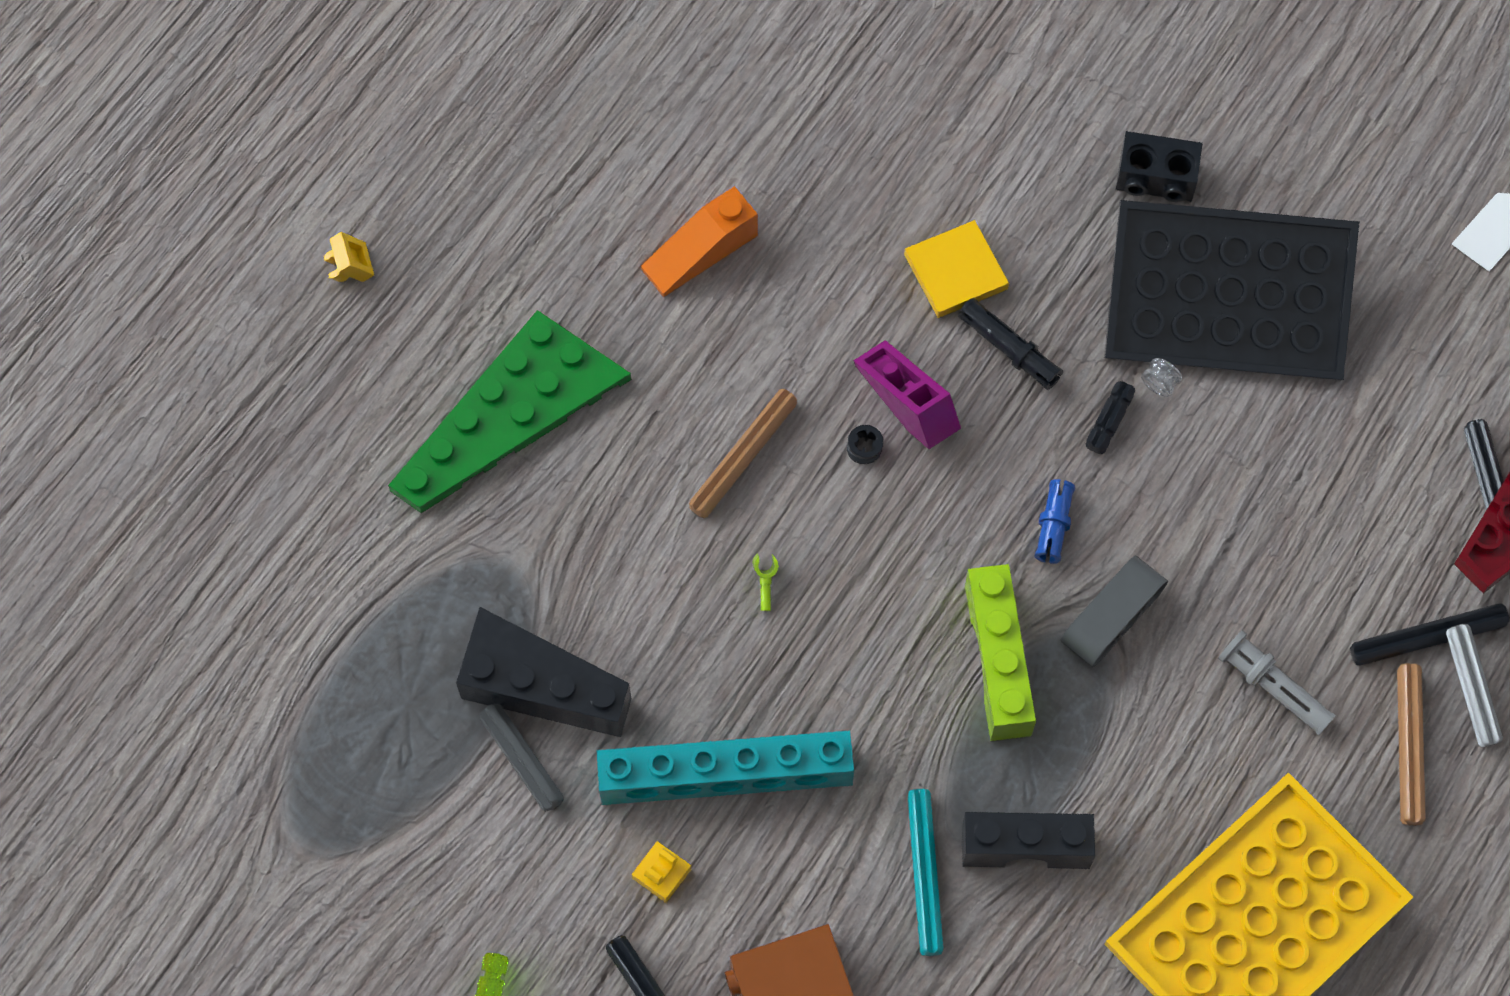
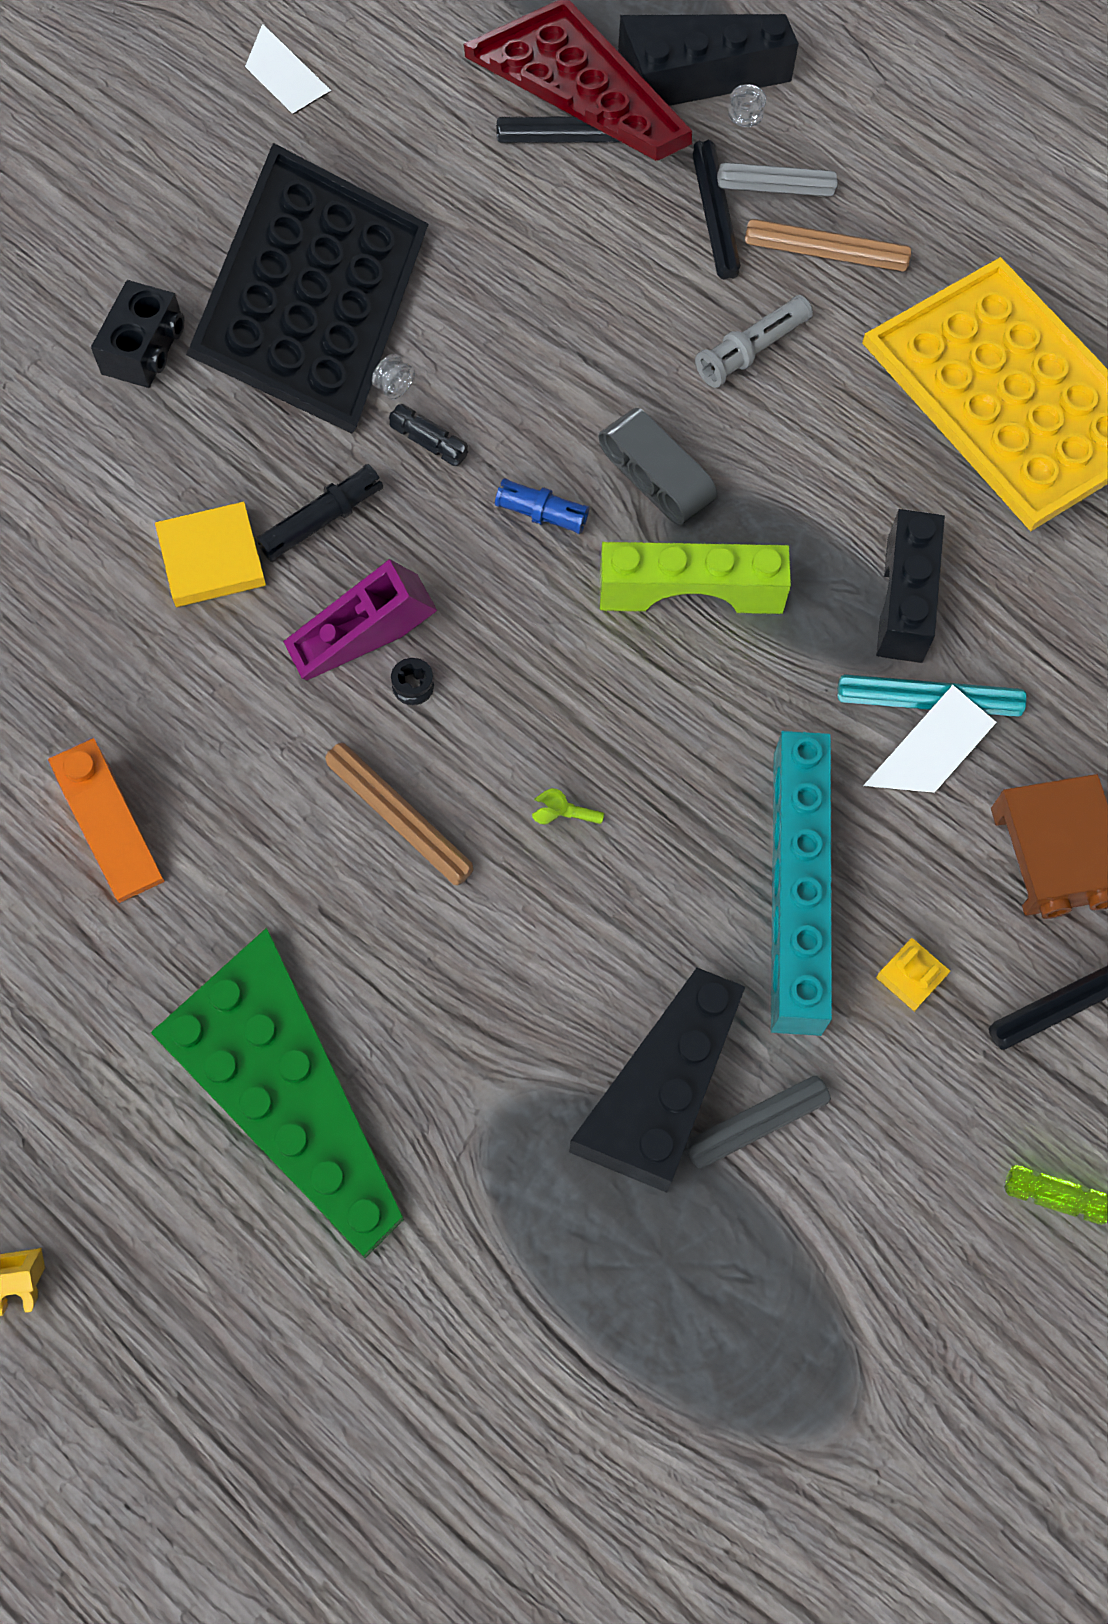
camera: 85 degrees left, 0 degrees up
none -> white sticker [863,685,997,793]

